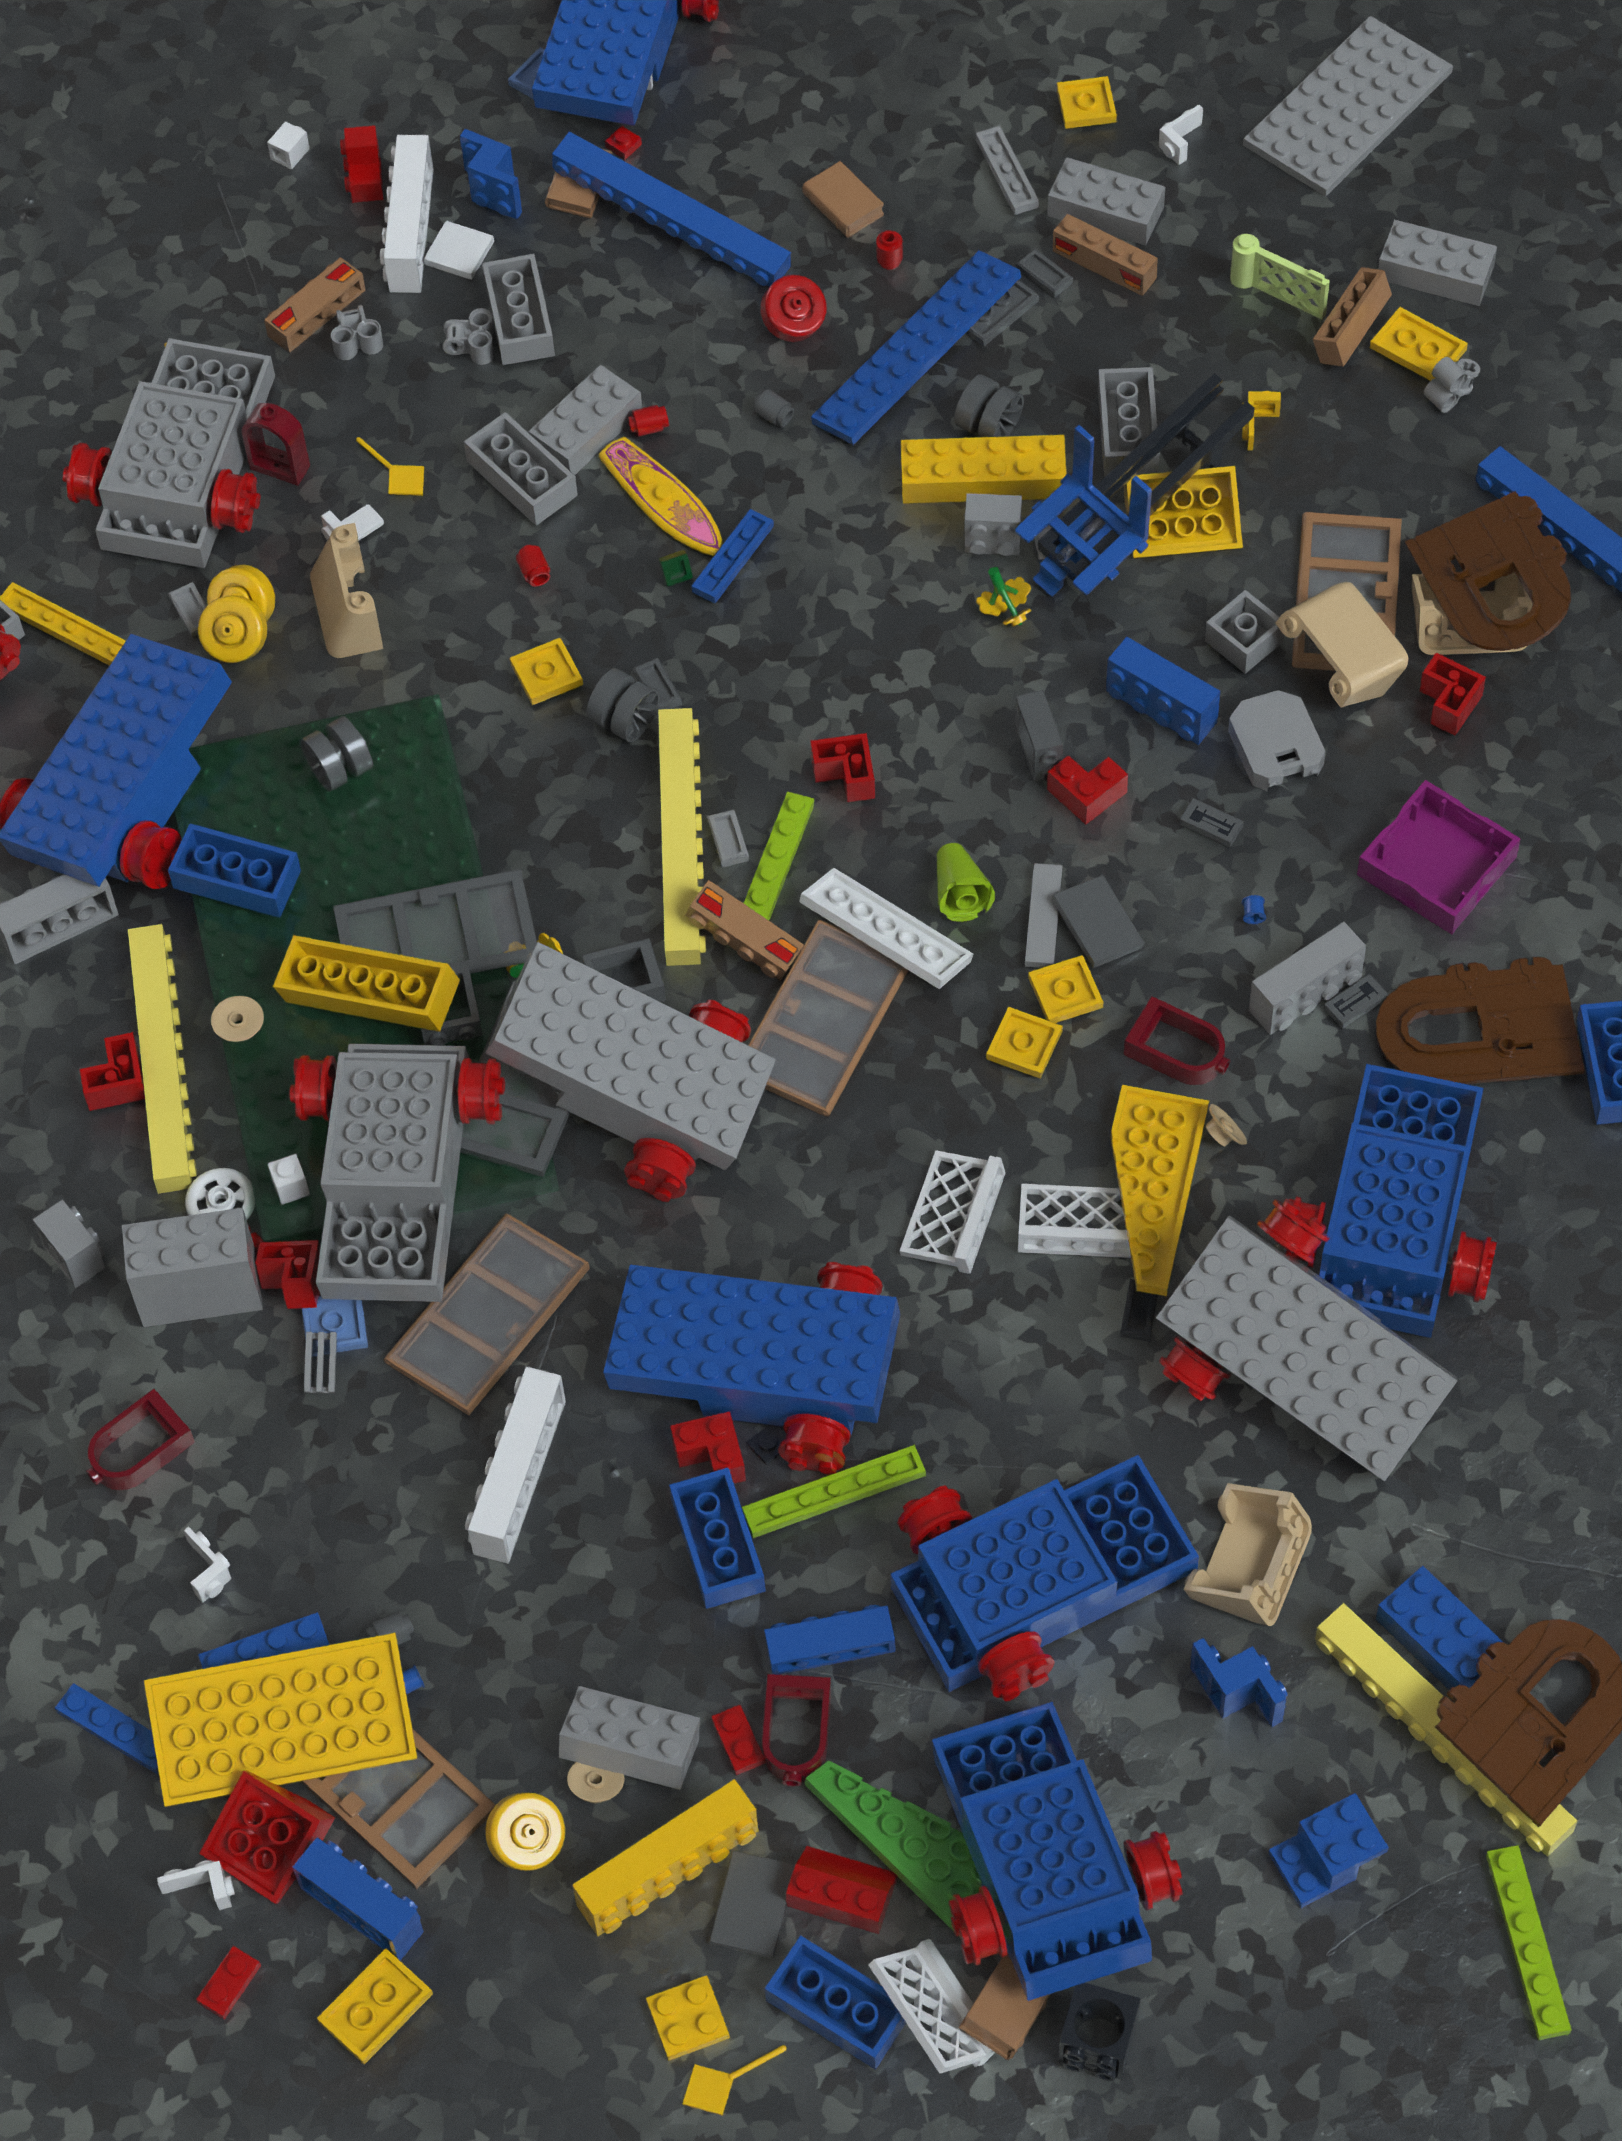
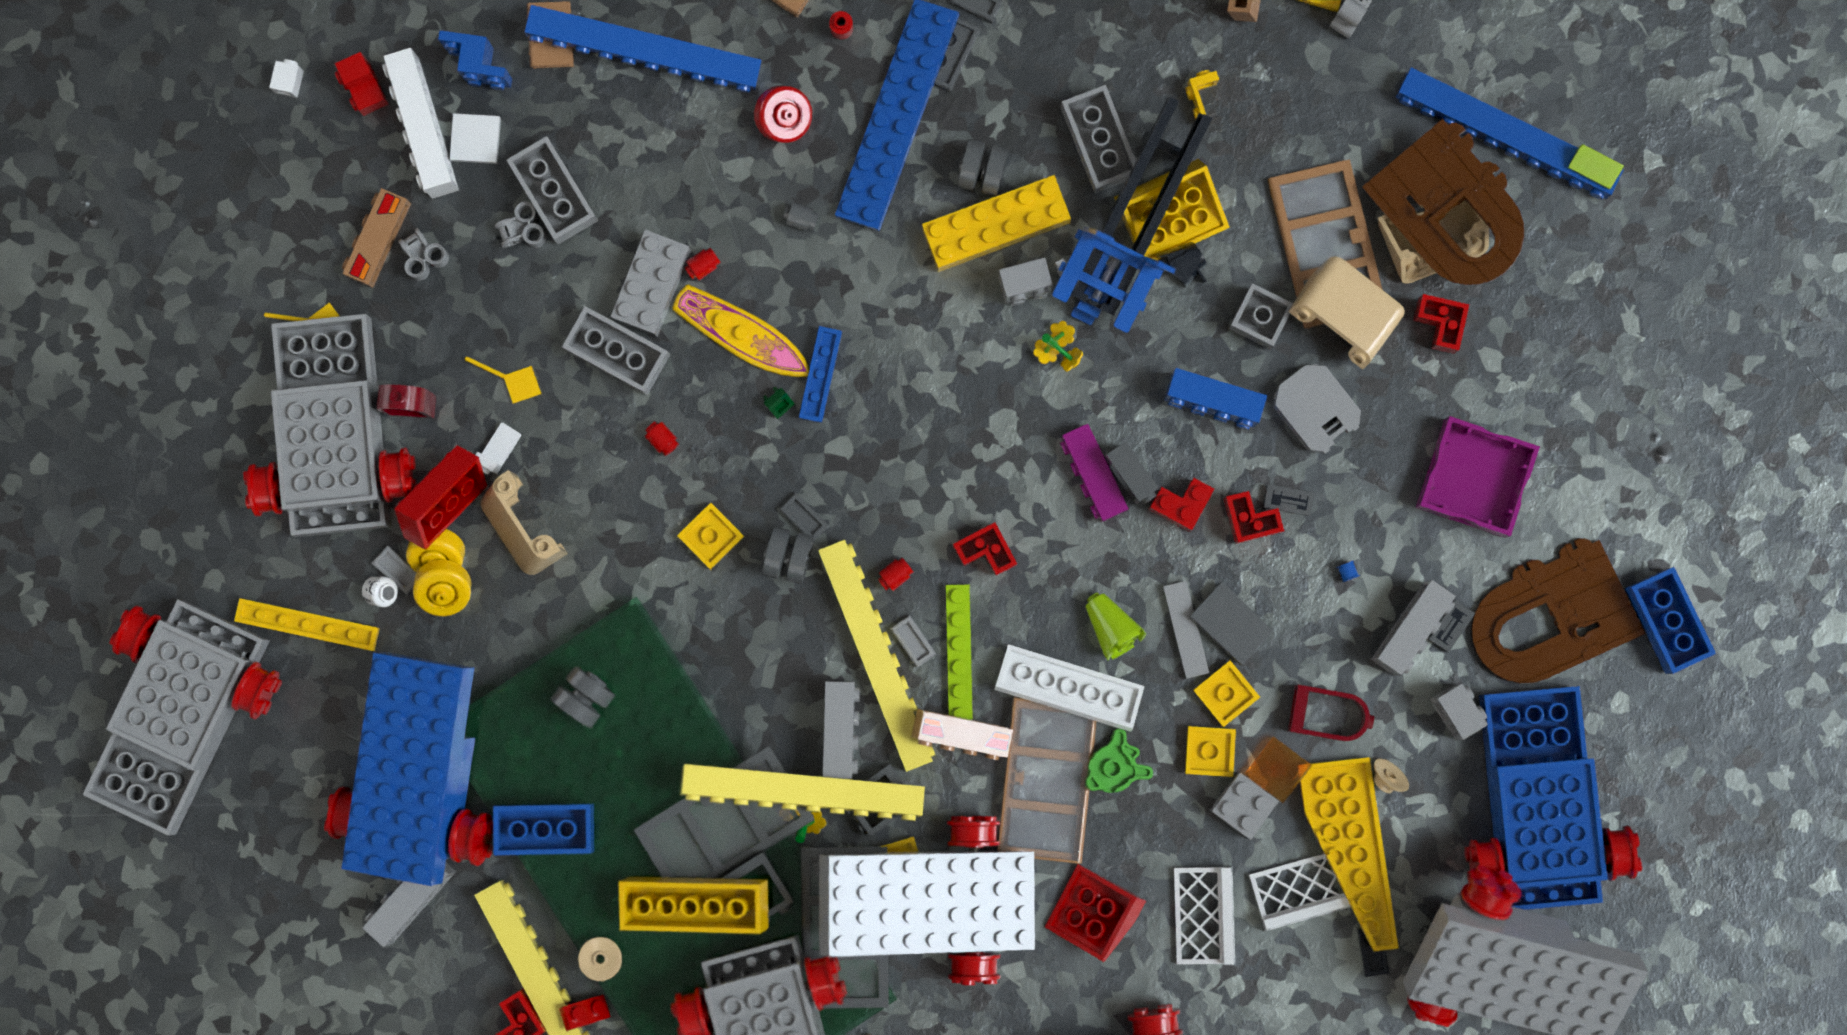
camera: 20 degrees left, 25 degrees up
none -> white head [362,575,398,608]
none -> red brick [395,445,487,550]
none -> red plate [559,994,611,1032]
none -> light yellow brick [680,764,925,821]
none -> light grey brick [823,682,860,779]
none -> red brick [878,557,914,591]
none -> red slope [1045,864,1146,962]
none -> magenta brick [1060,424,1128,523]
none -> bright green tile [1085,728,1153,793]
none -> black piece [1156,242,1207,287]
none -> light grey brick [1209,772,1279,840]
none -> red brick [1223,491,1284,544]
none -> clear orange plate [1245,736,1312,803]
none -> light grey brick [1430,684,1488,740]

